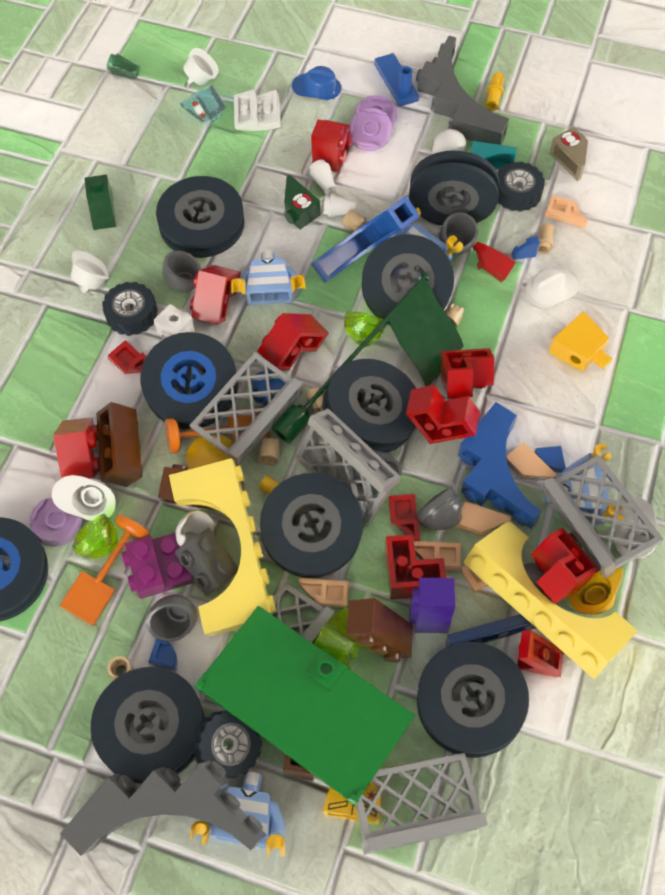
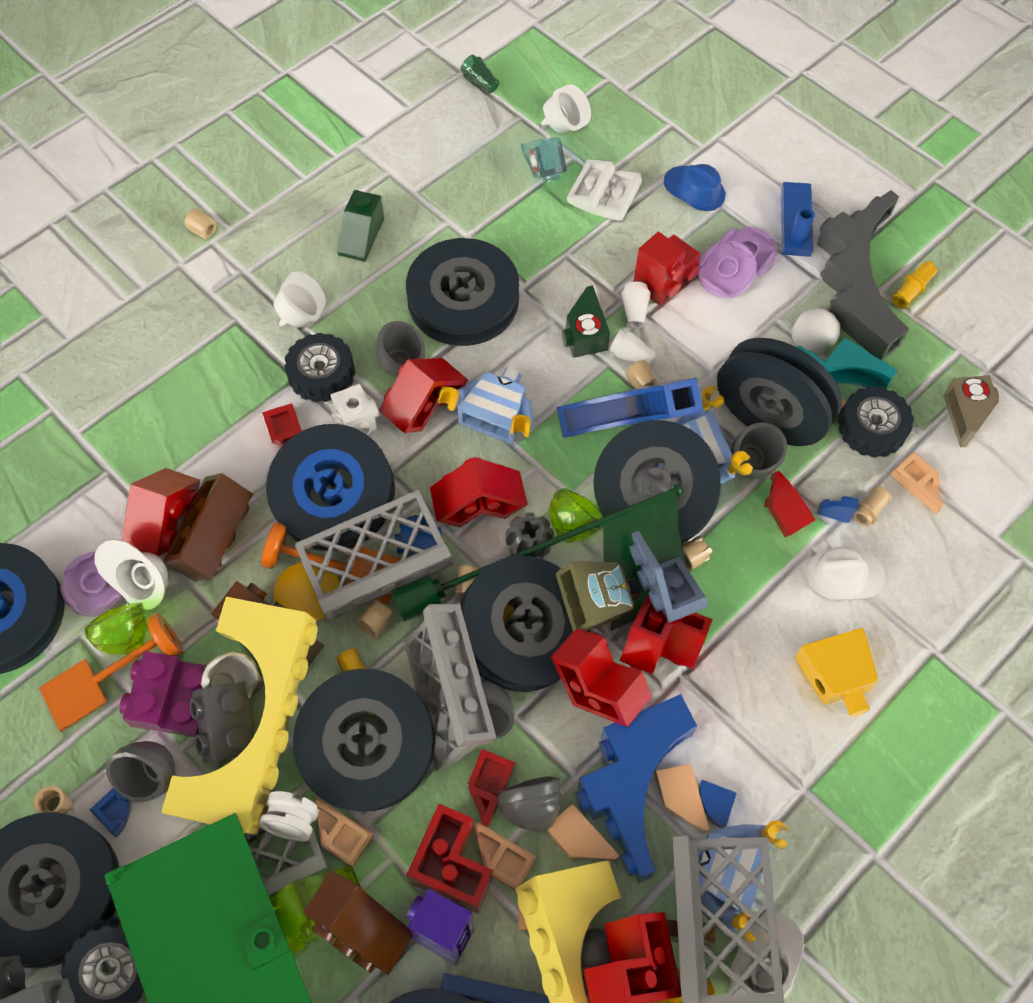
camera: 25 degrees right, 0 degrees up
none -> white wheel [259,791,319,842]
none -> dark grey piece [505,513,554,558]
none -> olive torso [555,561,641,632]
none -> sand blue bracket [629,531,708,623]

